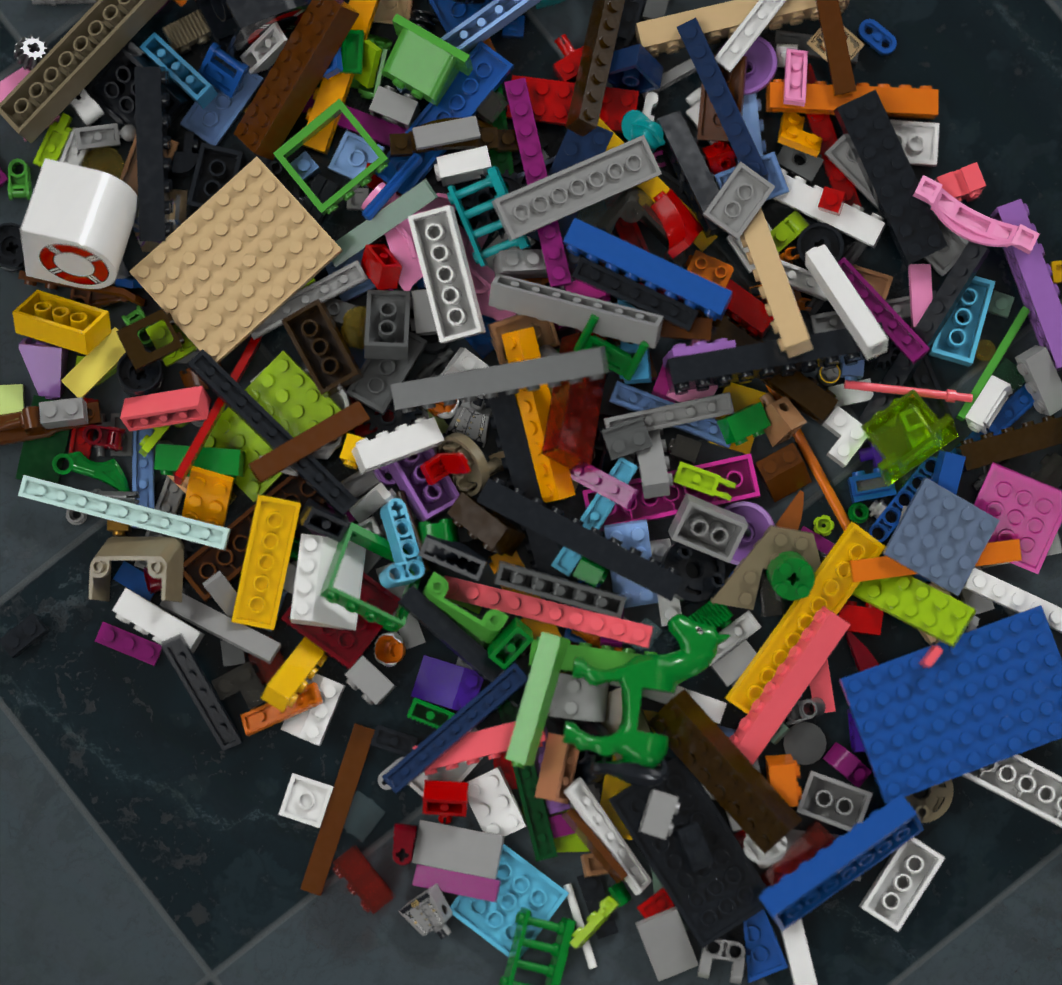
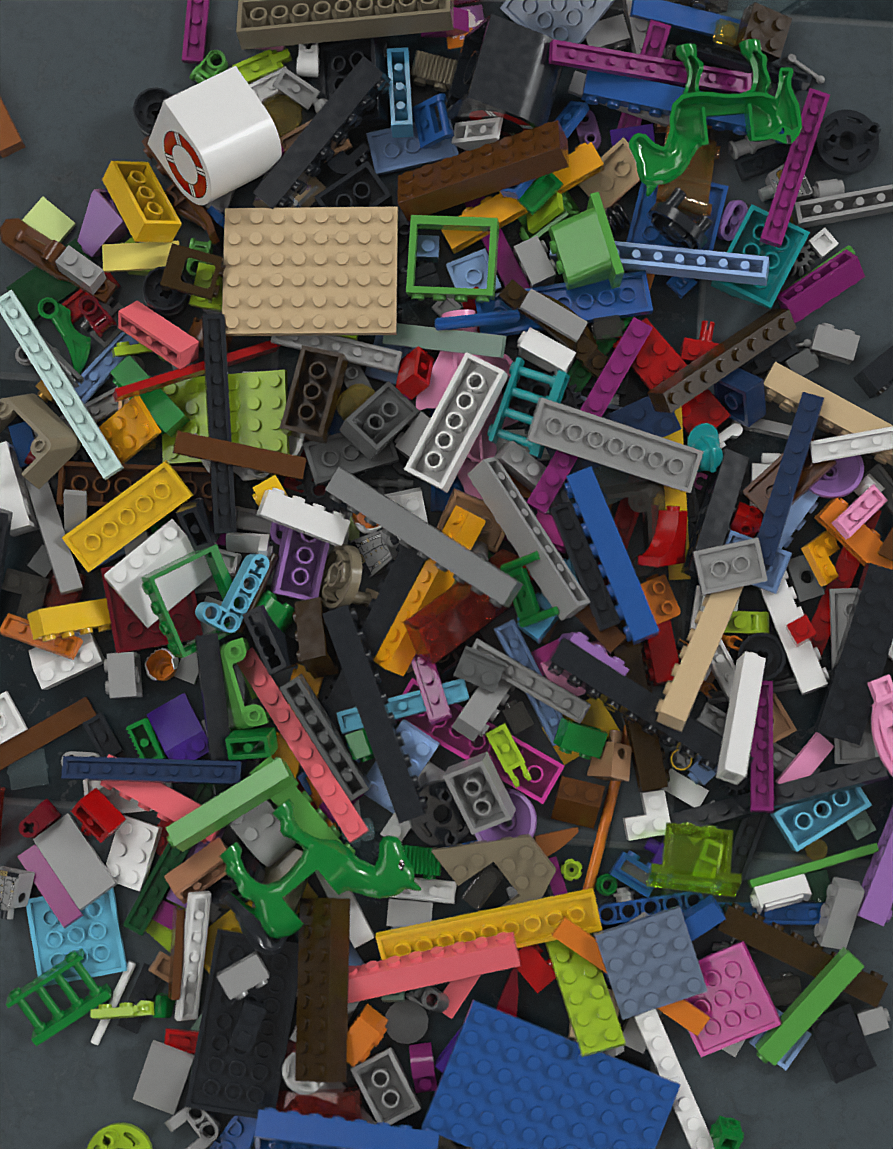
camera: 45 degrees right, 0 degrees up
red bracket [420,452,471,485] -> none
green brick [767,551,815,600] -> none
coral bar [844,380,973,403] -> none
coral tile [919,645,943,668] -> none

